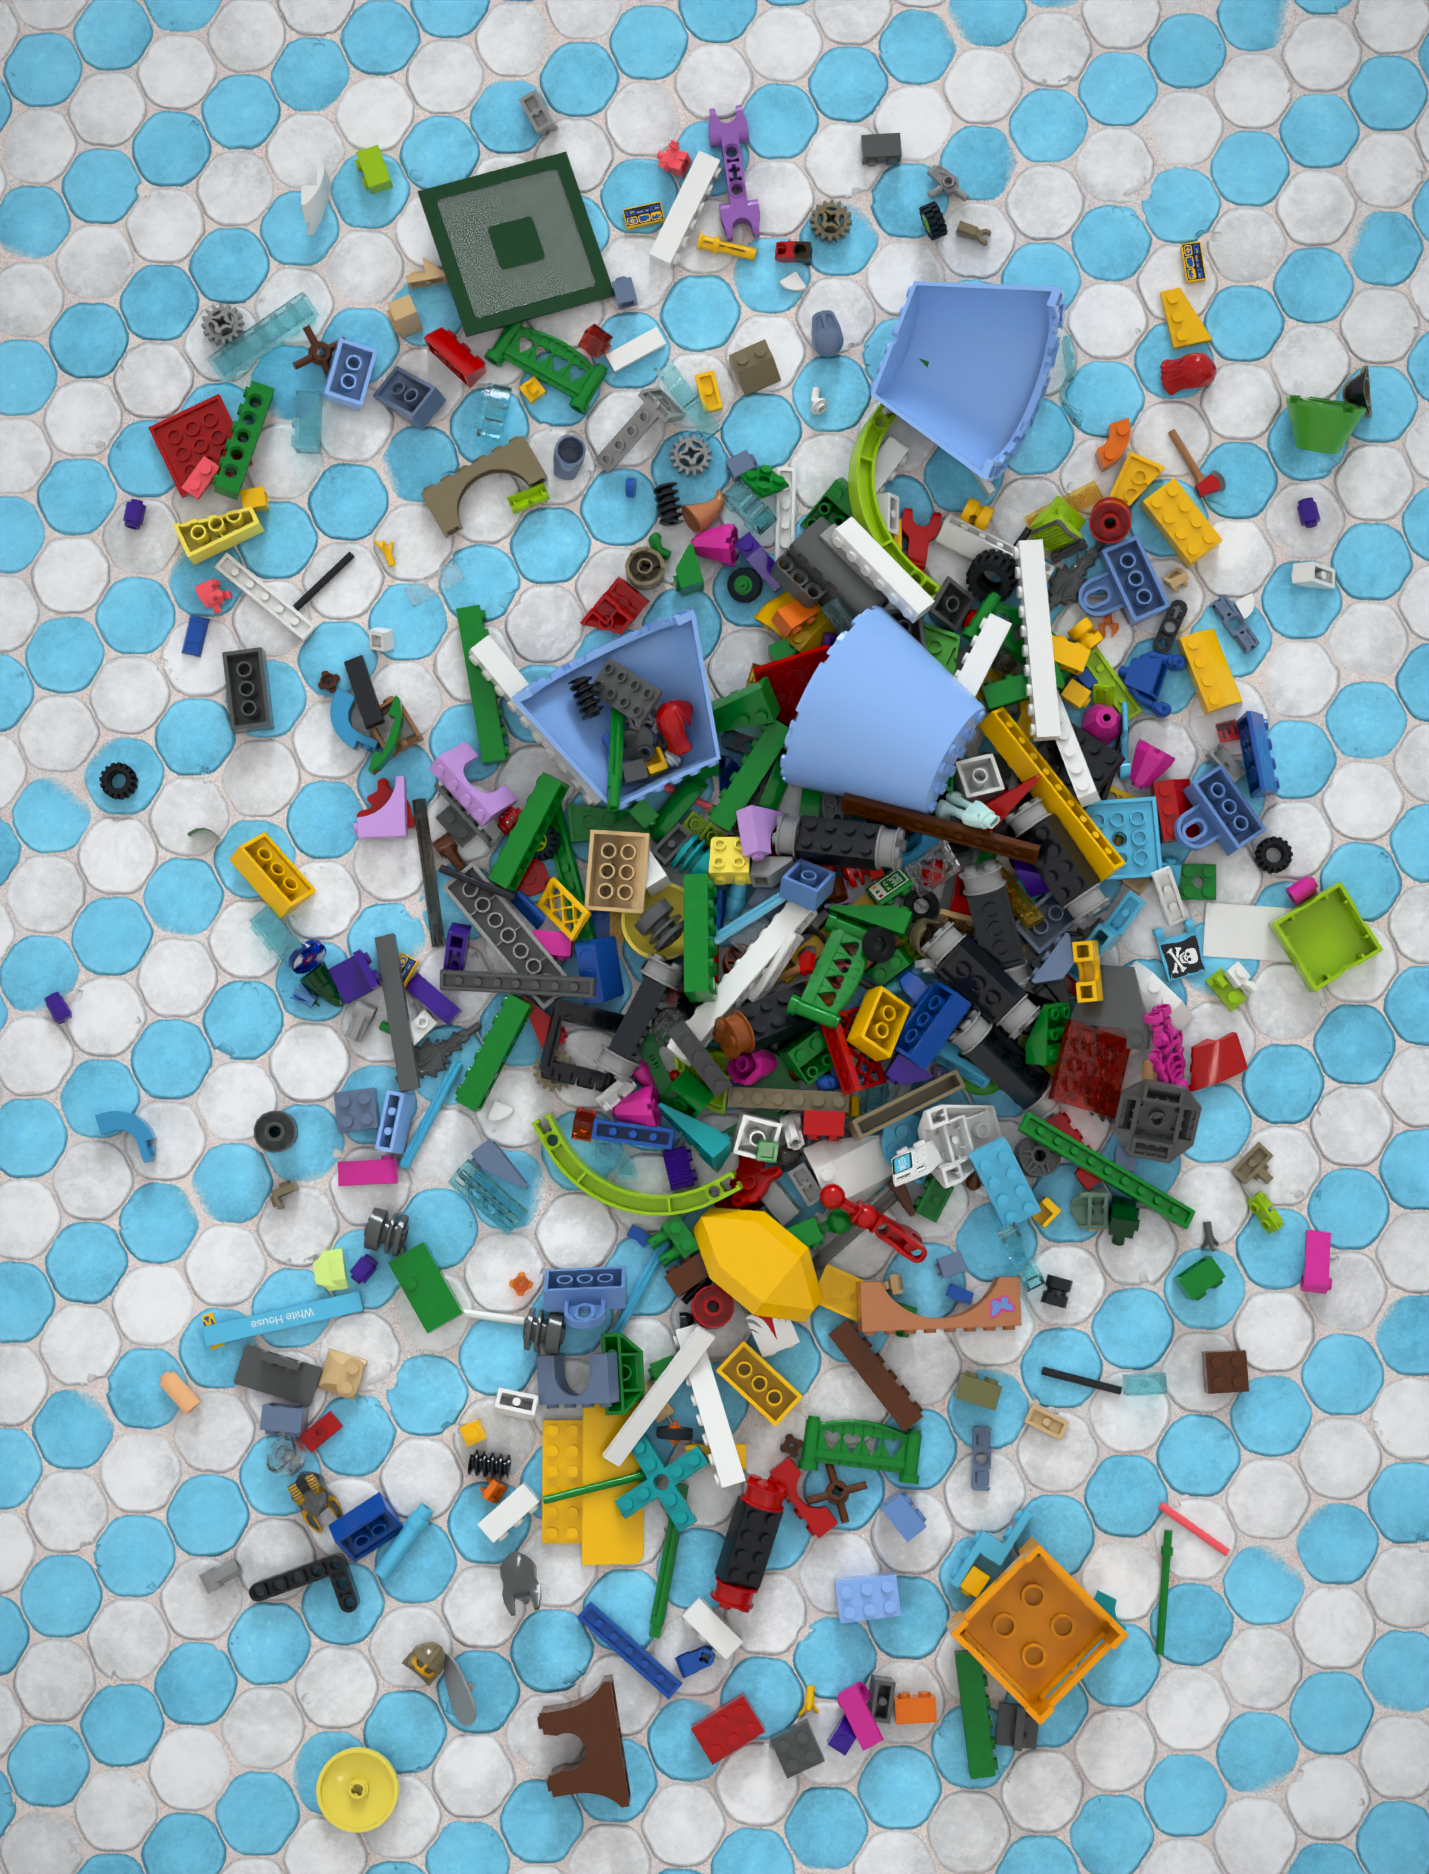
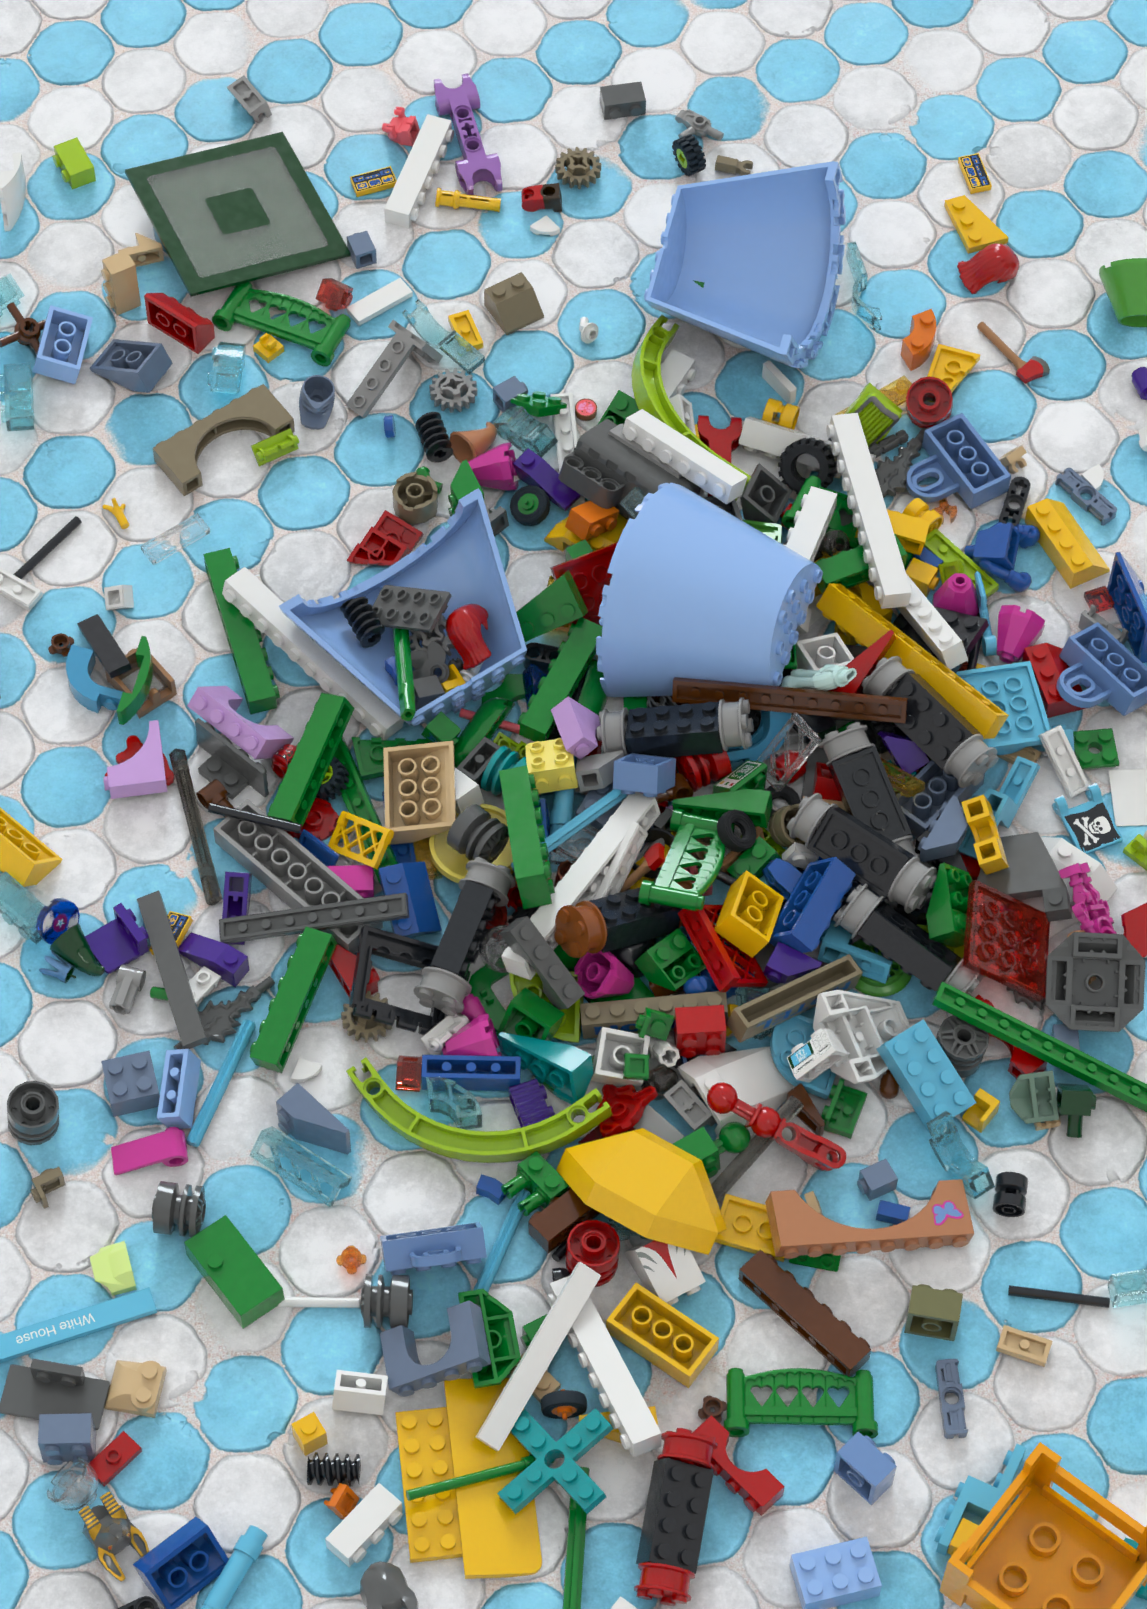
camera: 15 degrees left, 25 degrees down
dark purple brick [350,1253,379,1284] -> none
reddish brown bar [807,1463,868,1524] -> none
sand blue helmet [811,310,844,357] -> none
yellow brick [1140,478,1222,569] -> none
none -> dark grey tile [488,506,509,537]
none -> tile [575,399,597,421]
none -> green bracket [635,1007,674,1041]

